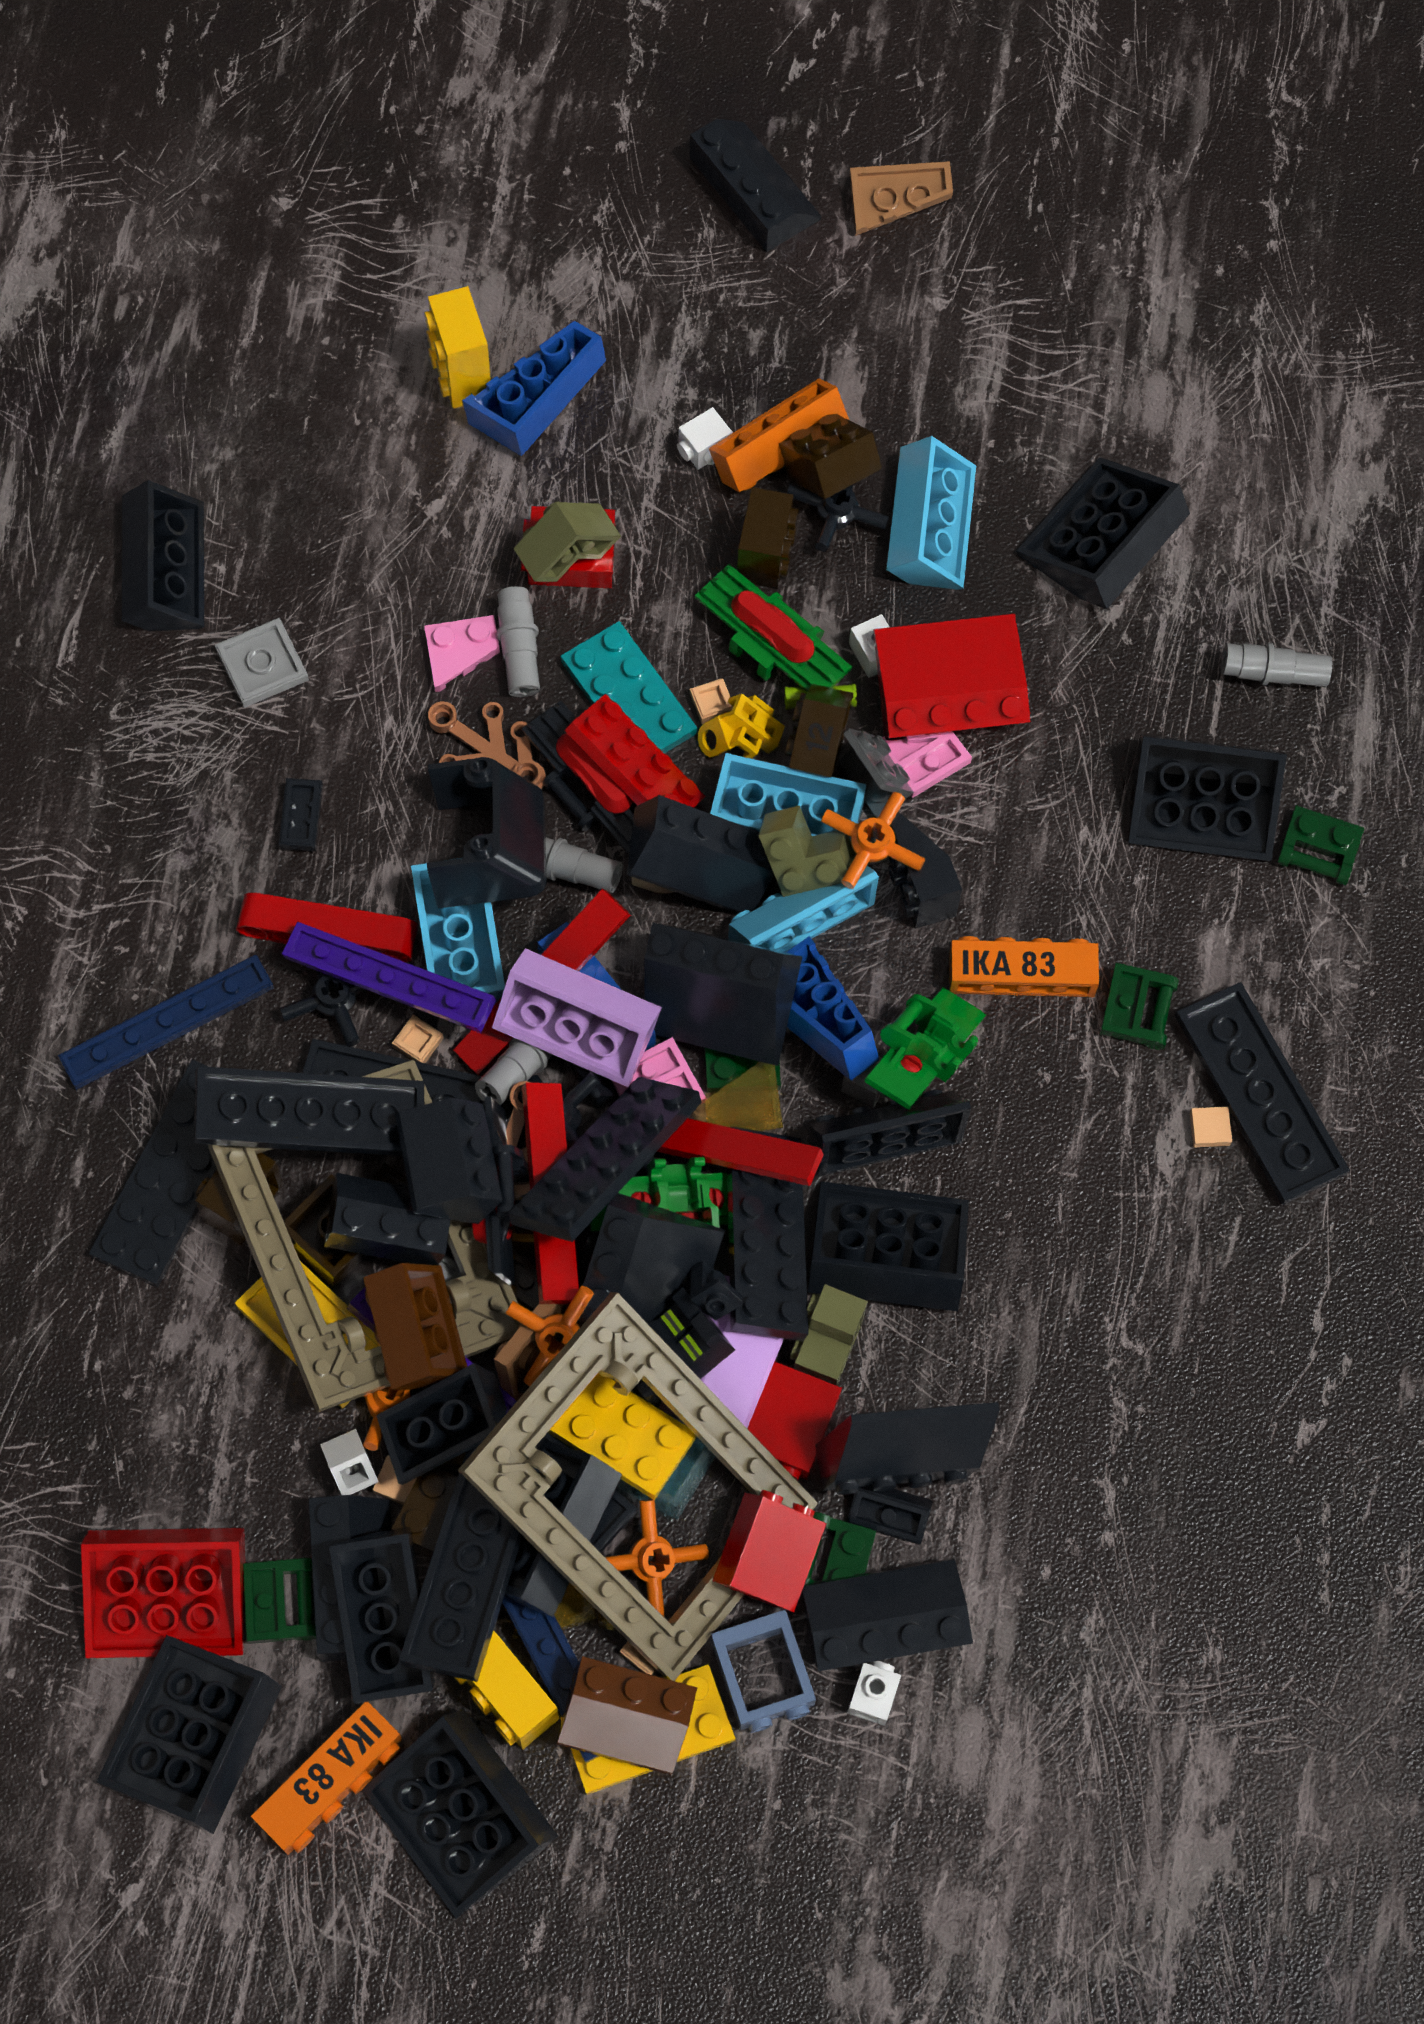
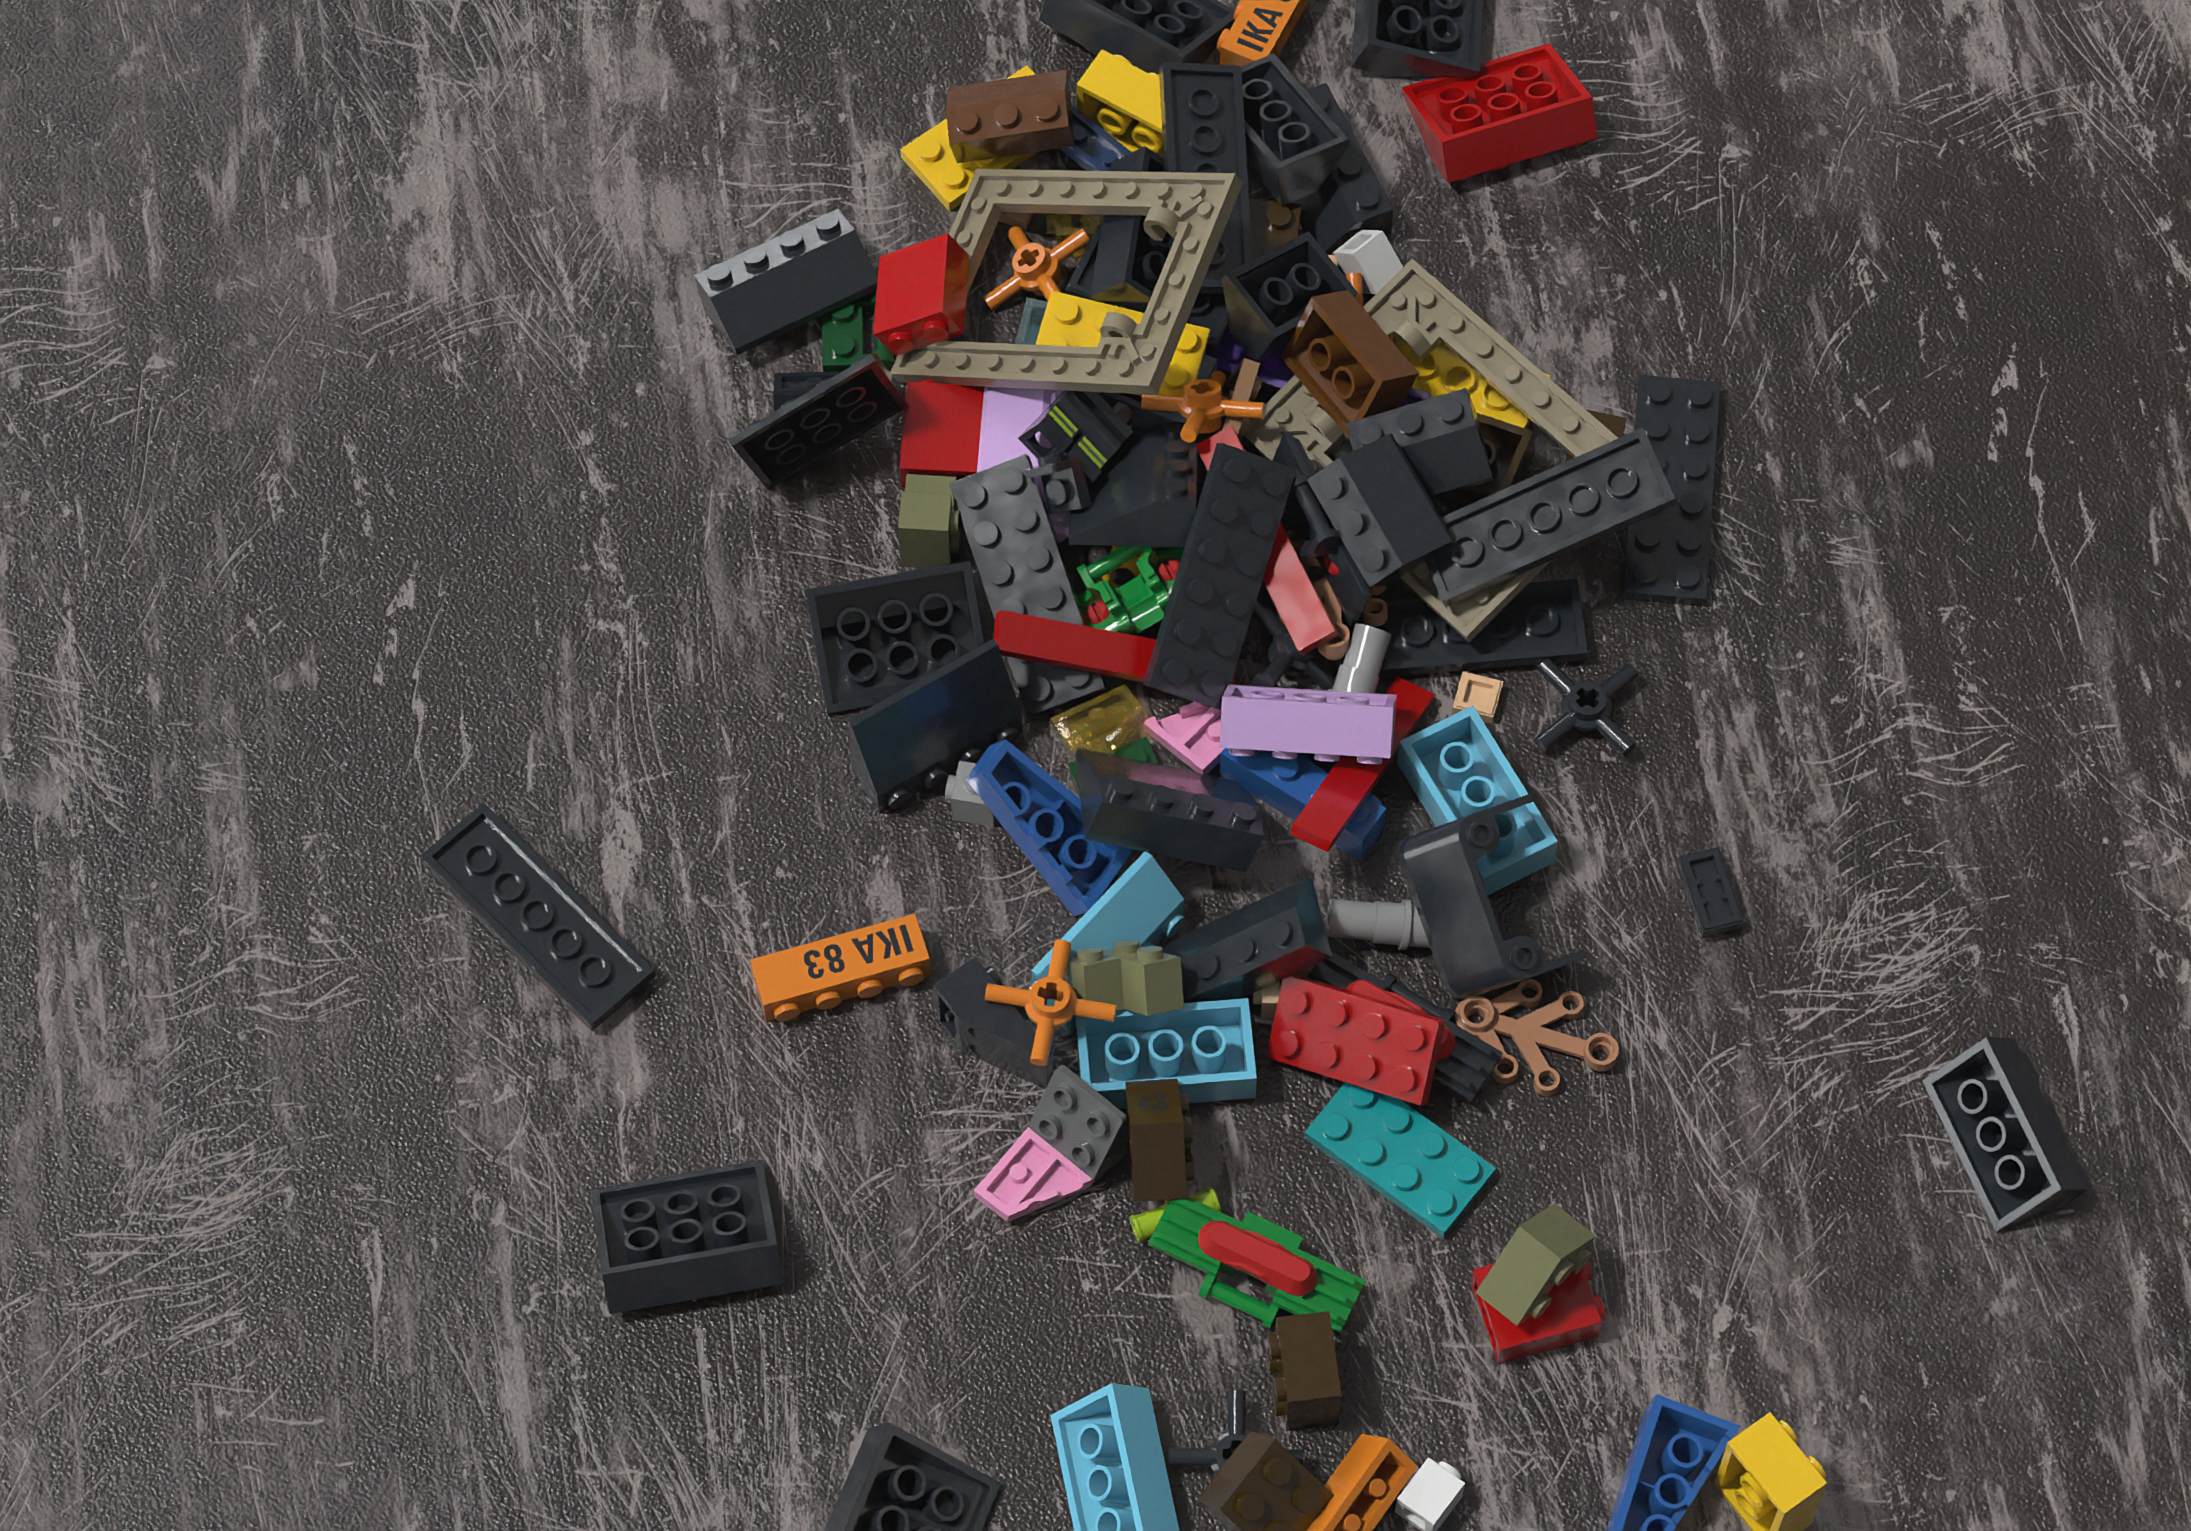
camera: 165 degrees right, 5 degrees down
dark blue tile [58,955,274,1090] -> none
light grey tile [215,618,309,708] -> none
red beam [236,892,419,963] -> none
dark green plate [243,1558,316,1644] -> none
dark purple plate [282,922,496,1033] -> none
bright pink wing [424,615,500,692] -> none
light grey piece [496,586,540,697] -> none
light nougat tile [690,678,733,724] -> none
yellow piece [698,693,785,759] -> none
sand blue window [710,1609,816,1733] -> none
white brick [847,1661,901,1726] -> none
white brick [849,614,889,678] -> none
green piece [864,987,986,1110] -> none
red slope [873,613,1031,738] -> none
dark green plate [1100,963,1179,1050] -> none
light nougat tile [1190,1107,1232,1147] -> none
light grey piece [1220,643,1332,687] -> none
dark green plate [1277,805,1364,886] -> none

